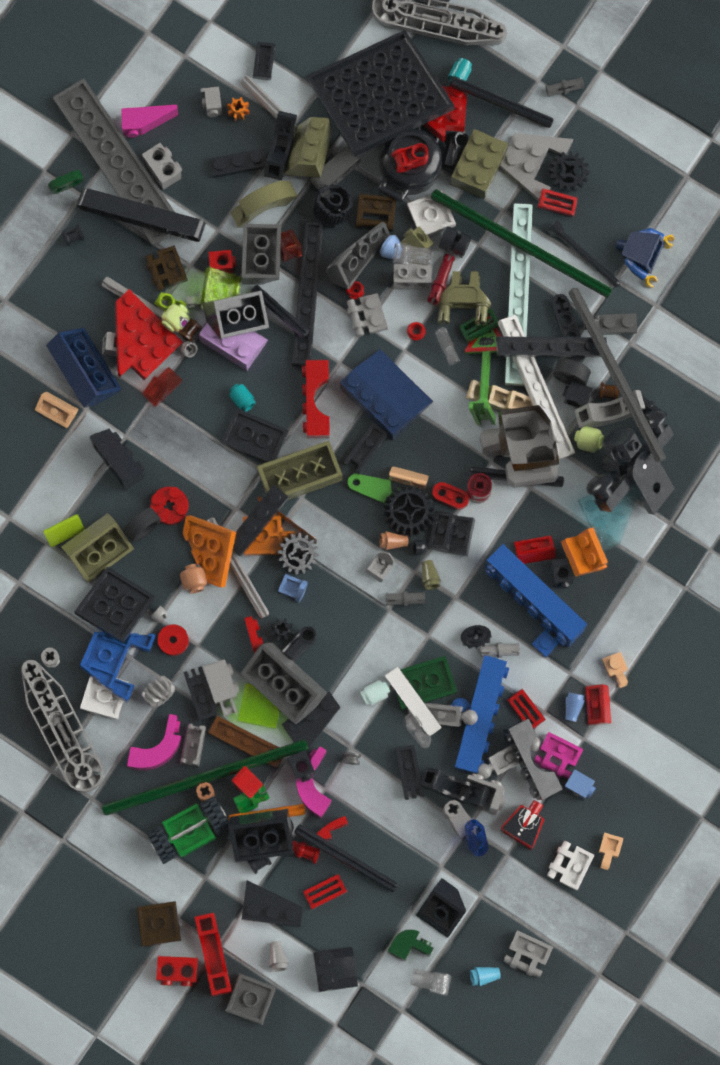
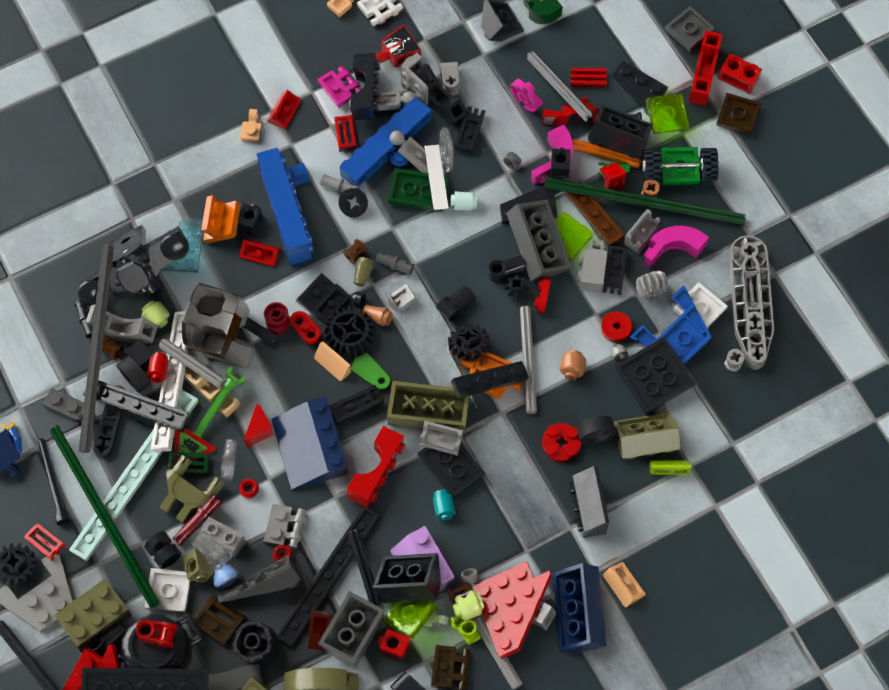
camera: 150 degrees left, 10 degrees down
clear red slope [142,367,183,407] -> none
orange plate [183,515,236,588] -> none
light grey cone [269,941,289,972] -> none
medium blue tile [278,574,308,603] -> none
black slope [313,947,358,992] -> none
clear blue beam [465,819,489,857] -> none
medium blue brick [563,770,595,800] -> none
medium blue cone [565,692,584,722] -> none
none -> red brick [147,352,169,383]
none -> light grey axle [159,338,224,387]
none -> red slope [243,404,274,447]
none -> reddish brown bush [343,239,368,264]
none -> light grey hinge [420,421,463,456]
none -> black piece [436,286,475,322]
none -> dark pink plate [510,79,543,112]
none -> clear neon green plate [646,94,689,135]

